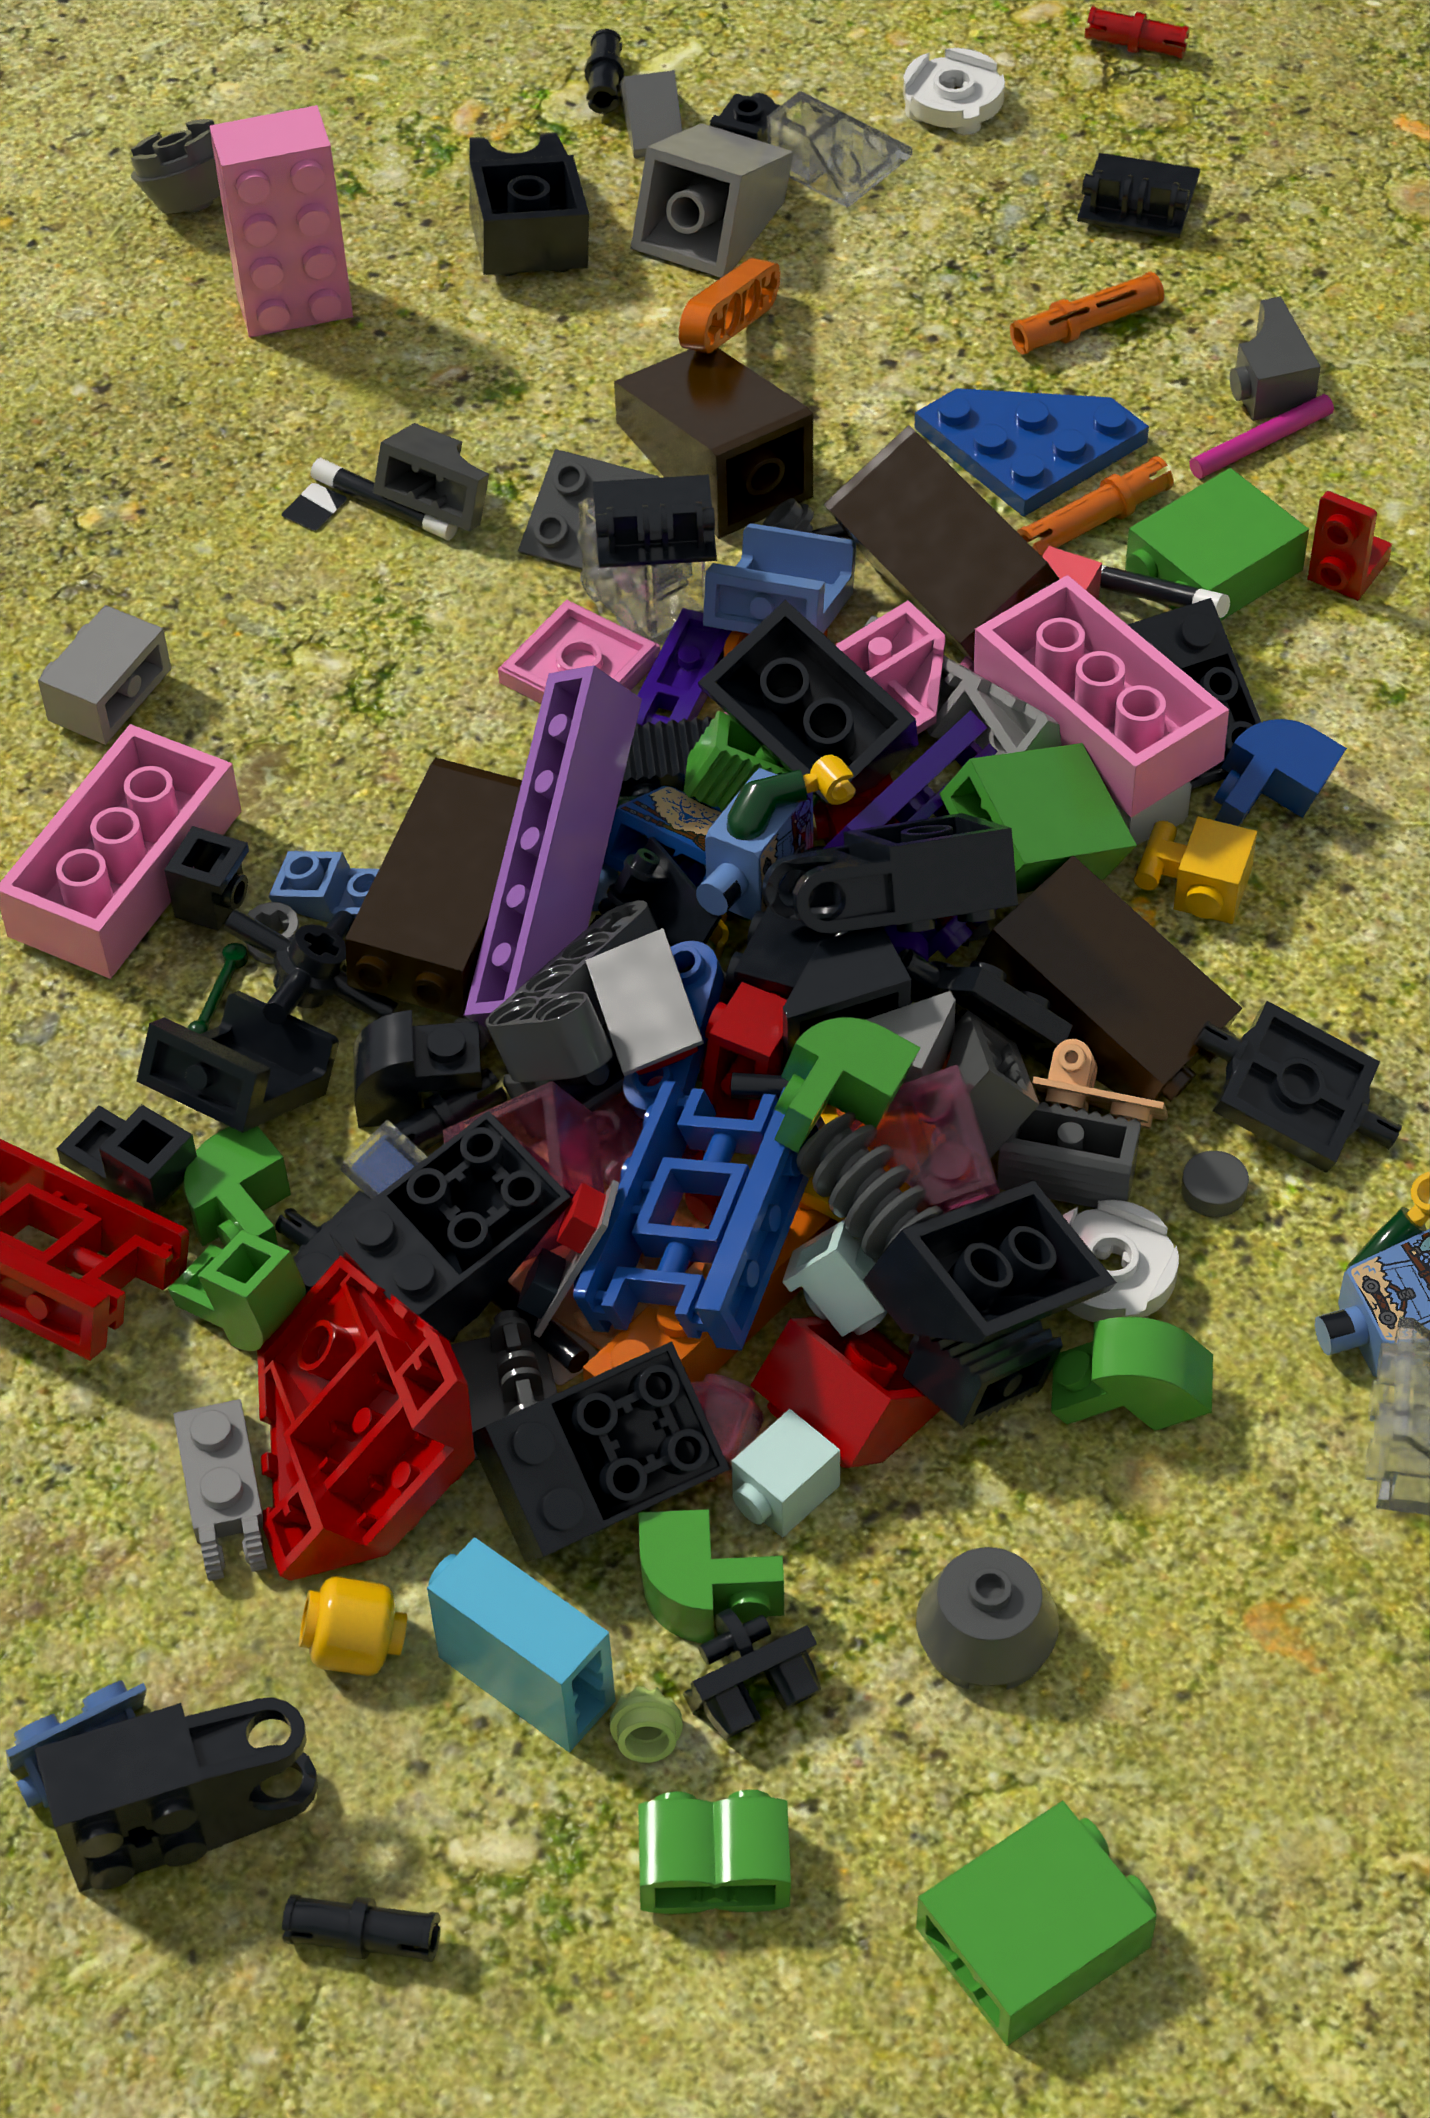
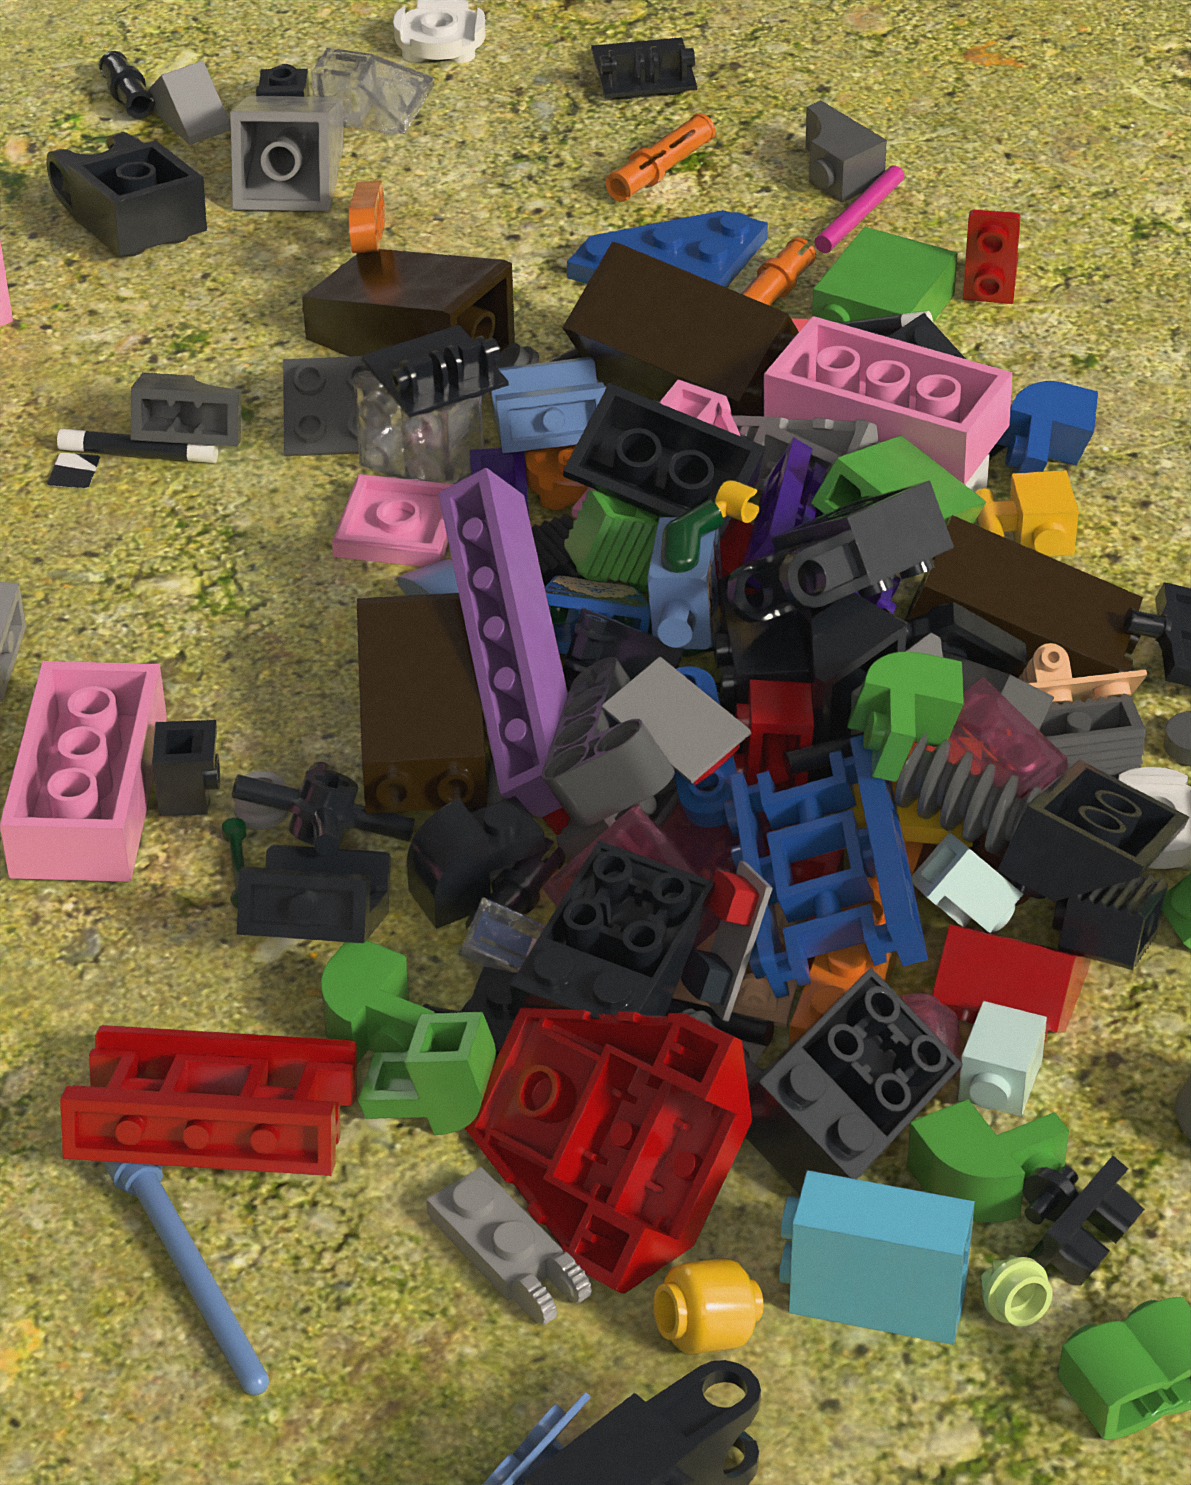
camera: 25 degrees left, 10 degrees down
black brick [56,1104,197,1213] -> none
medium blue slope [269,851,379,922] -> none

